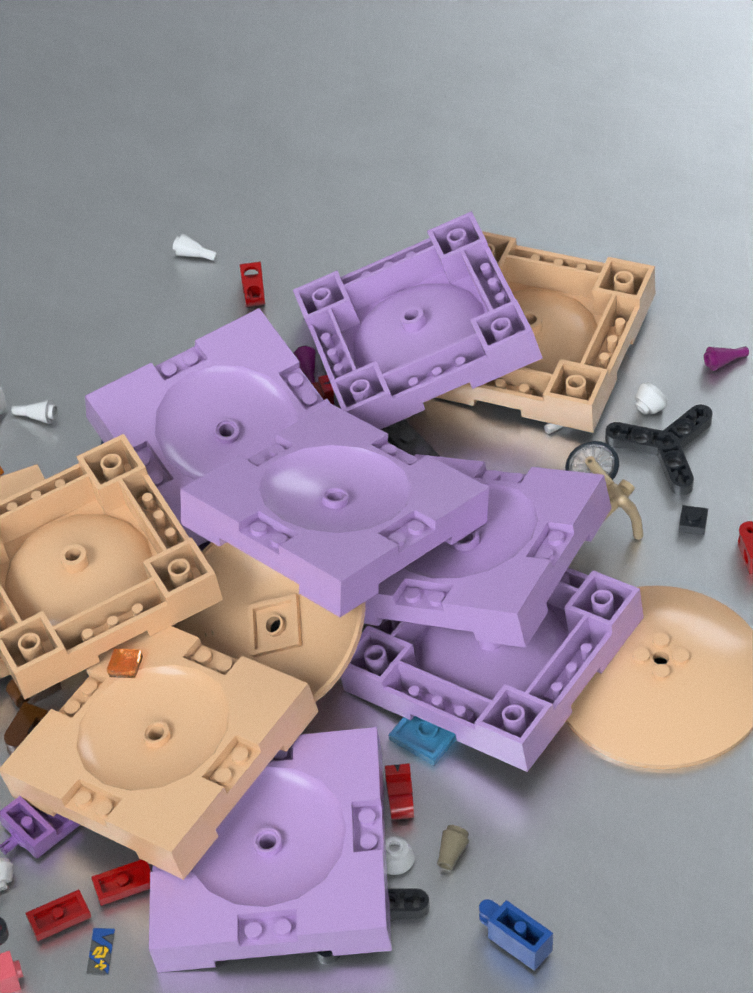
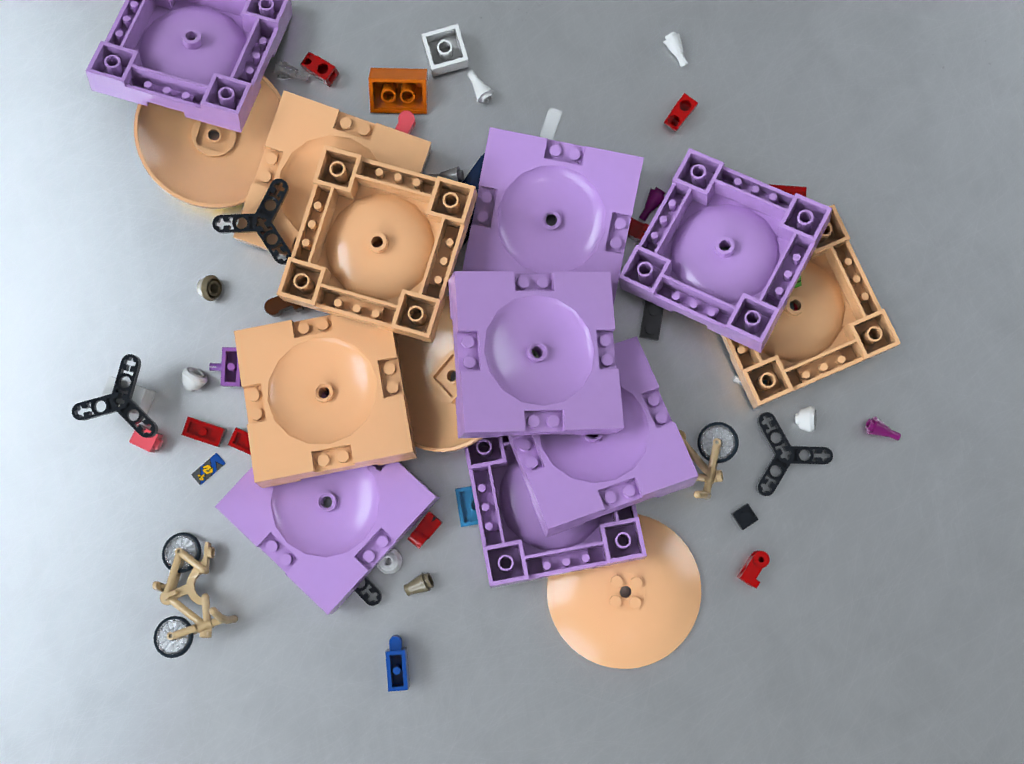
camera: 40 degrees right, 35 degrees up
clear orange tile [106,649,143,678] -> none

